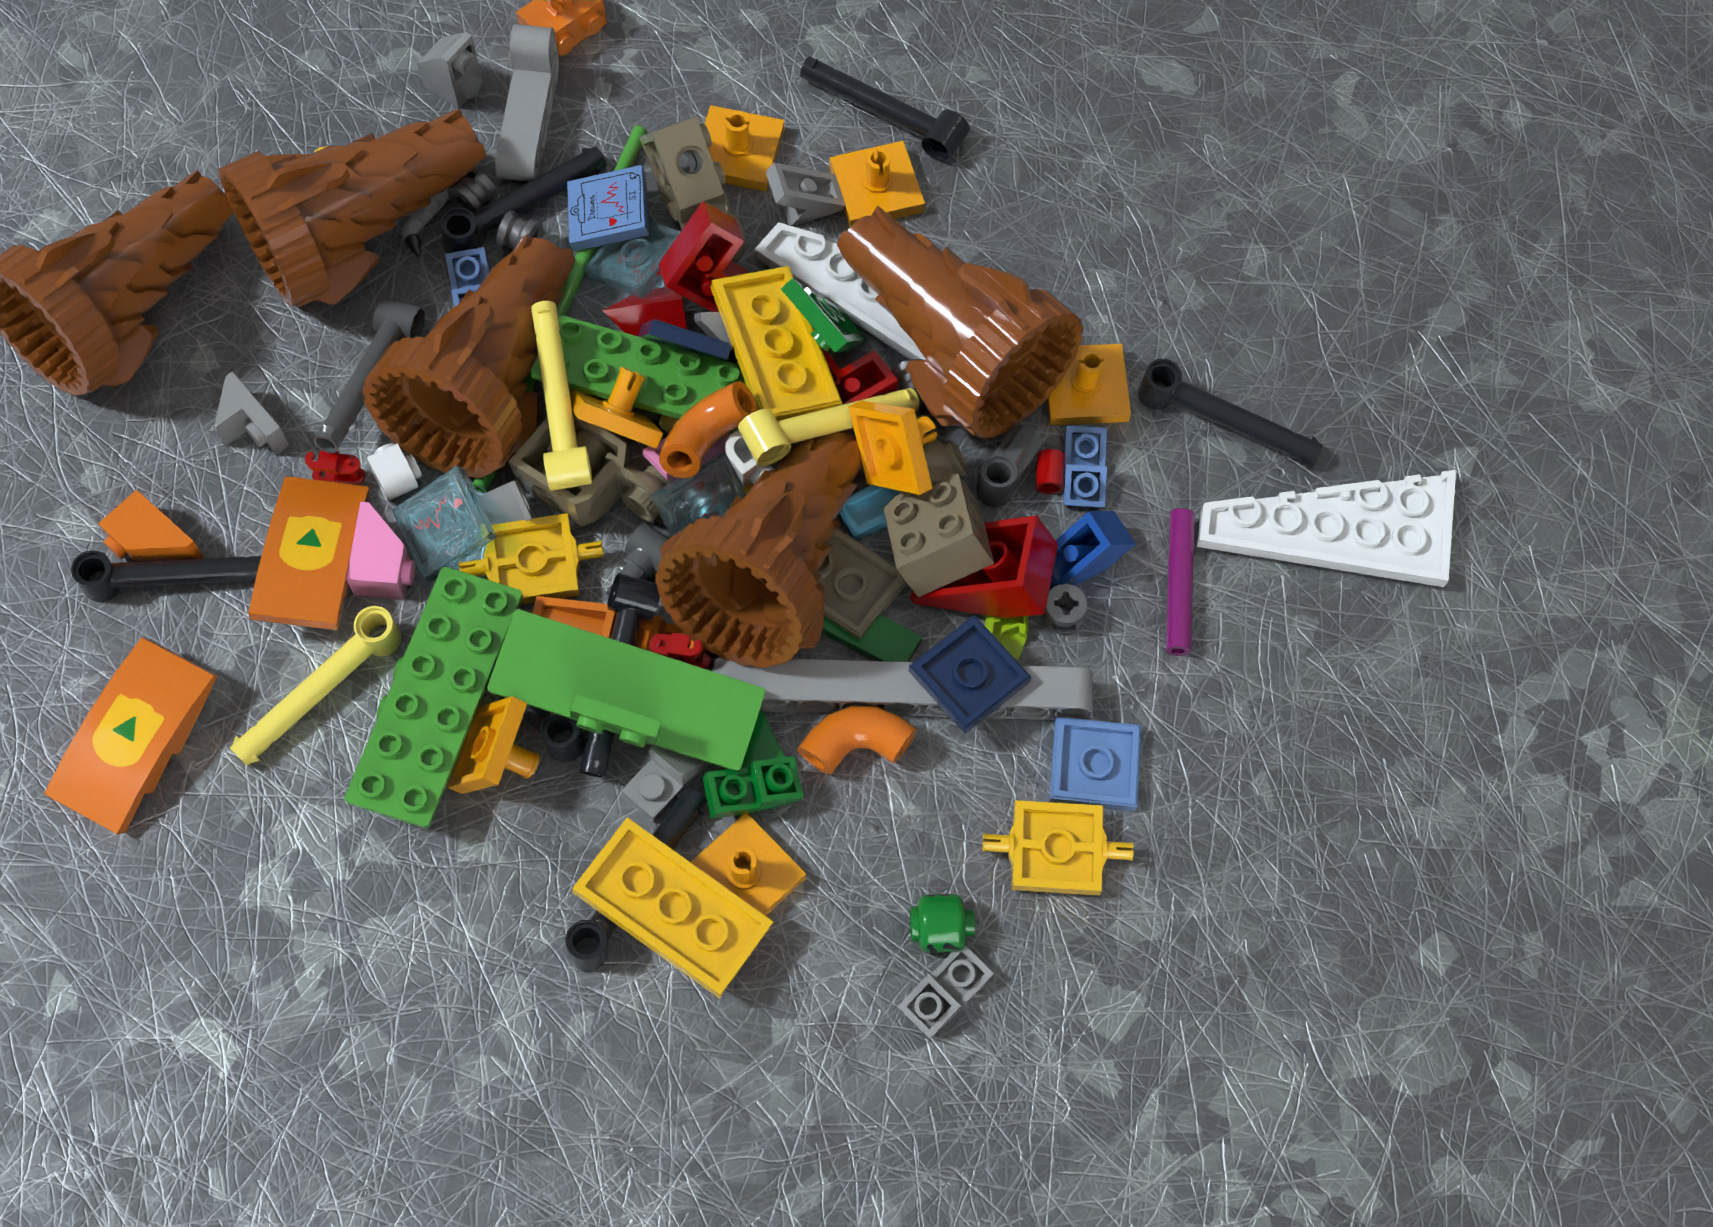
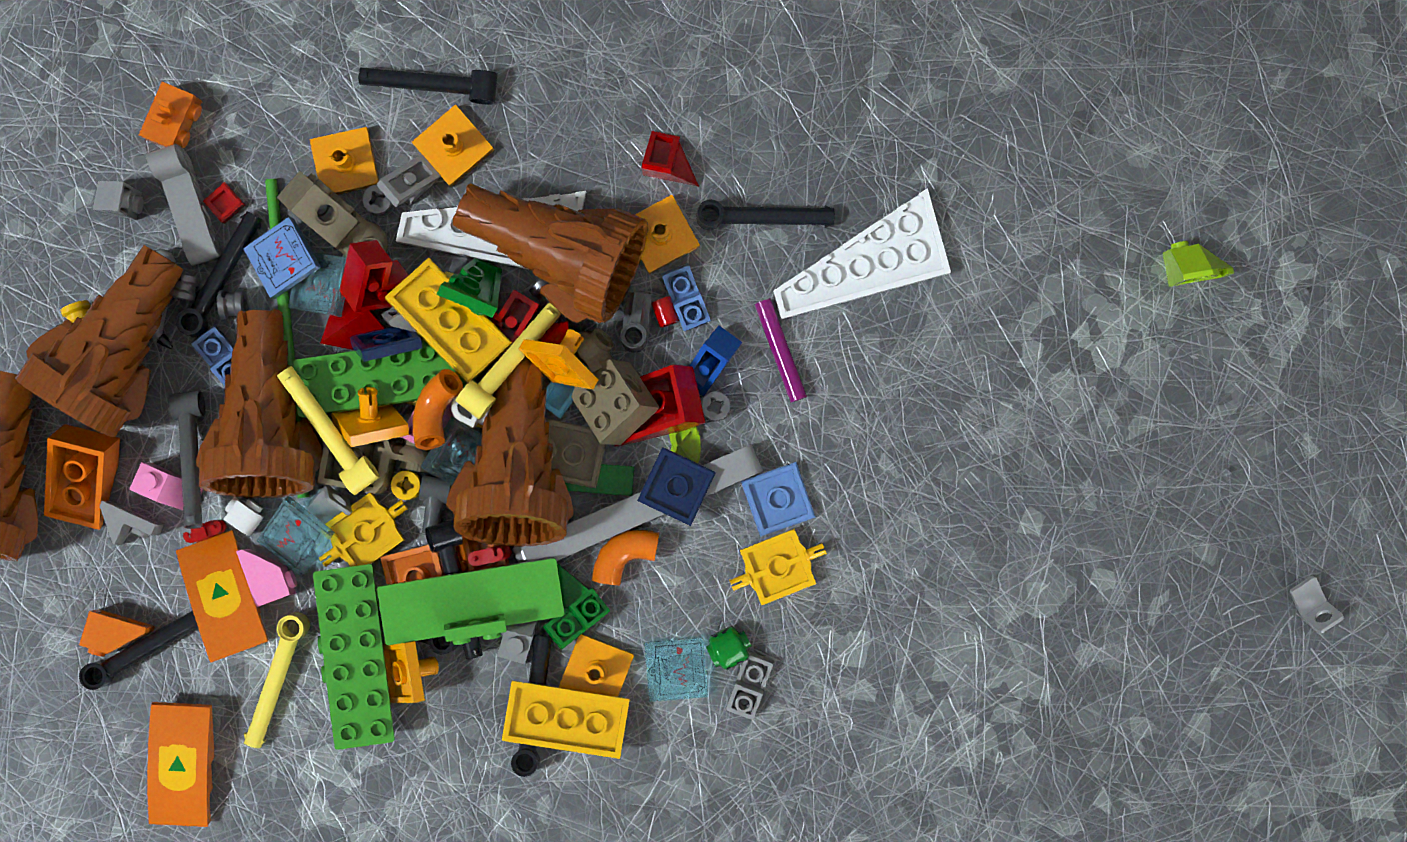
camera: 20 degrees left, 20 degrees up
none -> orange slope [44,424,120,530]
none -> bright pink slope [129,462,203,510]
none -> red tile [203,182,246,224]
none -> flat silver wheel [362,185,395,217]
none -> yellow wheel [391,471,422,500]
none -> red slope [641,131,699,187]
none -> clear light blue tile [644,637,708,702]

